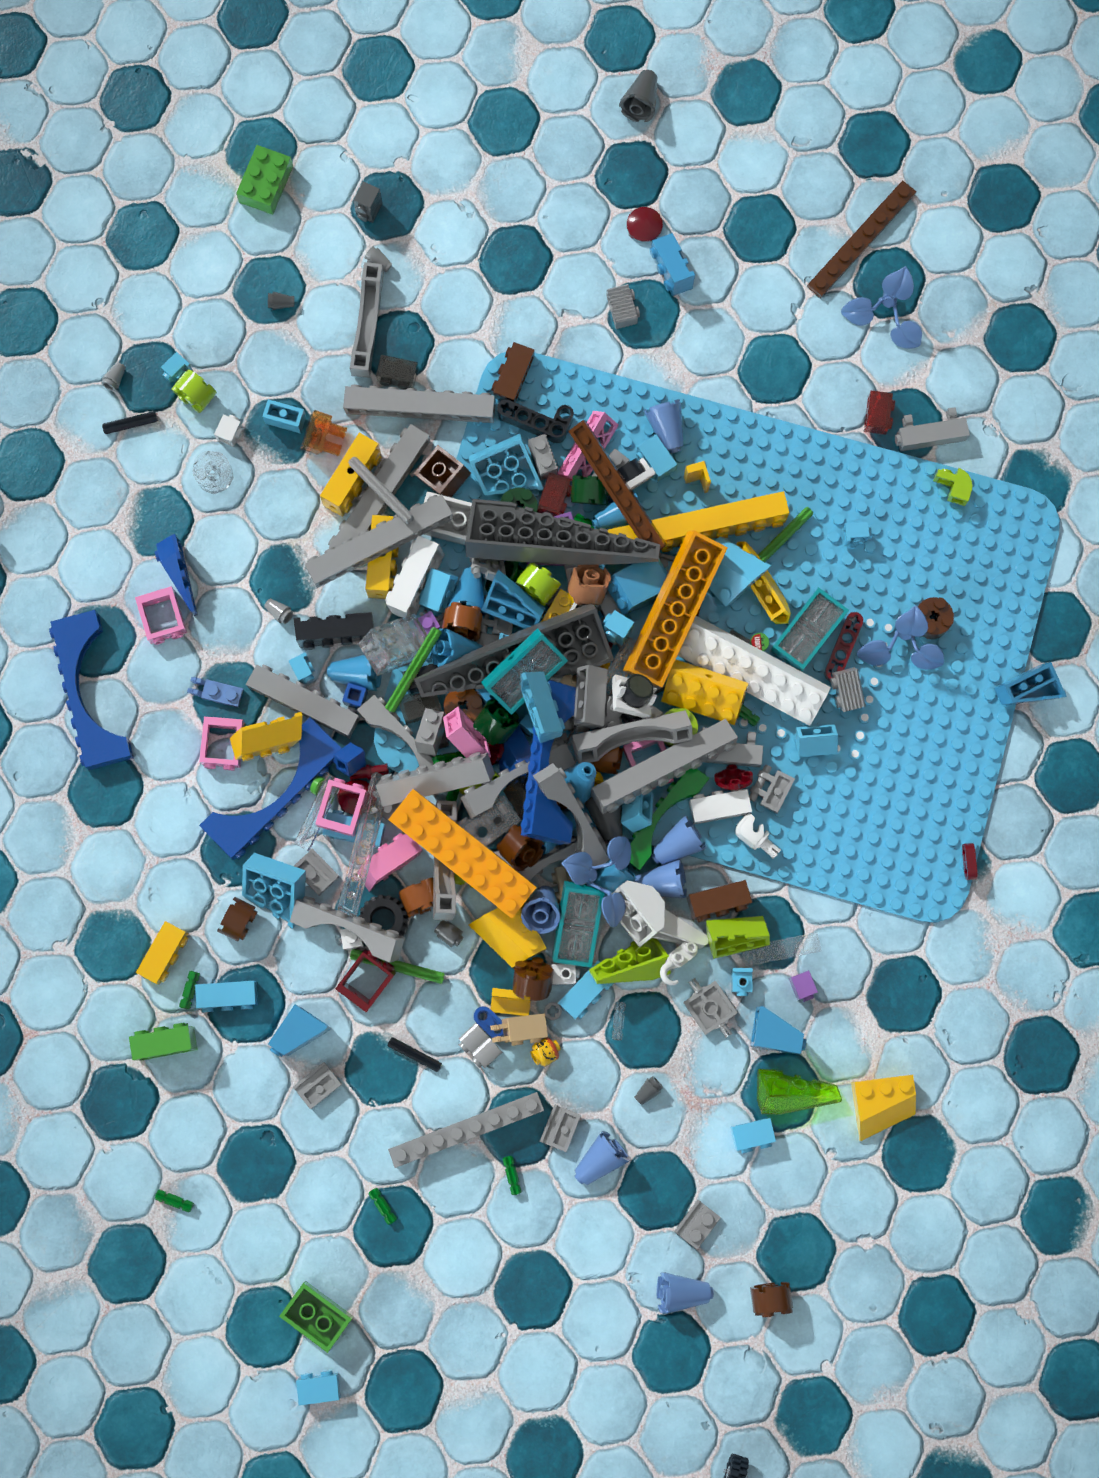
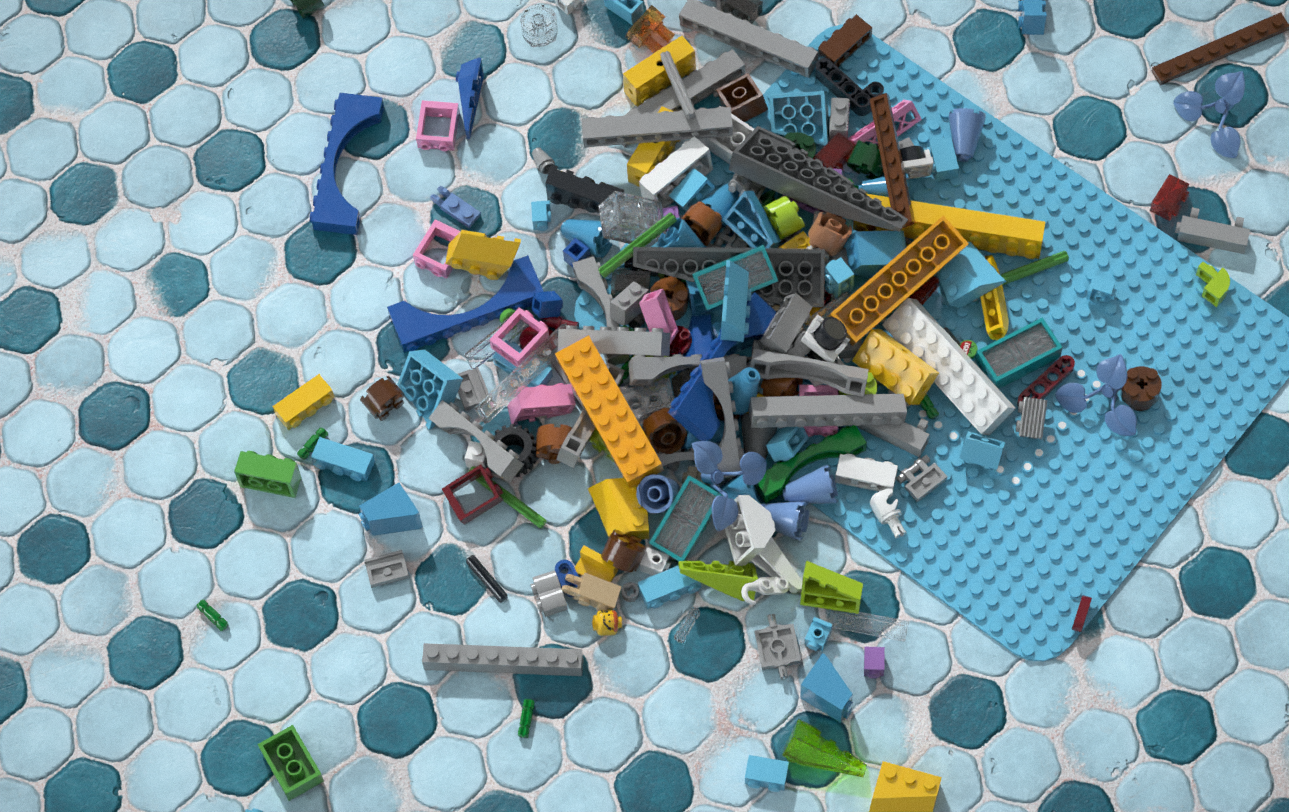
camera: 30 degrees right, 15 degrees down
light grey brick [246,664,360,739] -> none
green axle [368,1188,397,1225] -> none
dark grey brick [434,920,464,947] -> none
dark green brick [473,700,520,745] -> none
light grey plate [540,1104,581,1152] -> none
medium blue cone [574,1131,630,1185] -> none
light grey brick [606,284,640,329] -> none
dark grey cone [634,1076,663,1105] -> none
yellow panel [683,461,711,493] -> none
reddish brown brick [687,880,752,923] -> none
dark red dish [714,765,753,790] -> none
dark azure wedge [994,662,1067,705] -> none

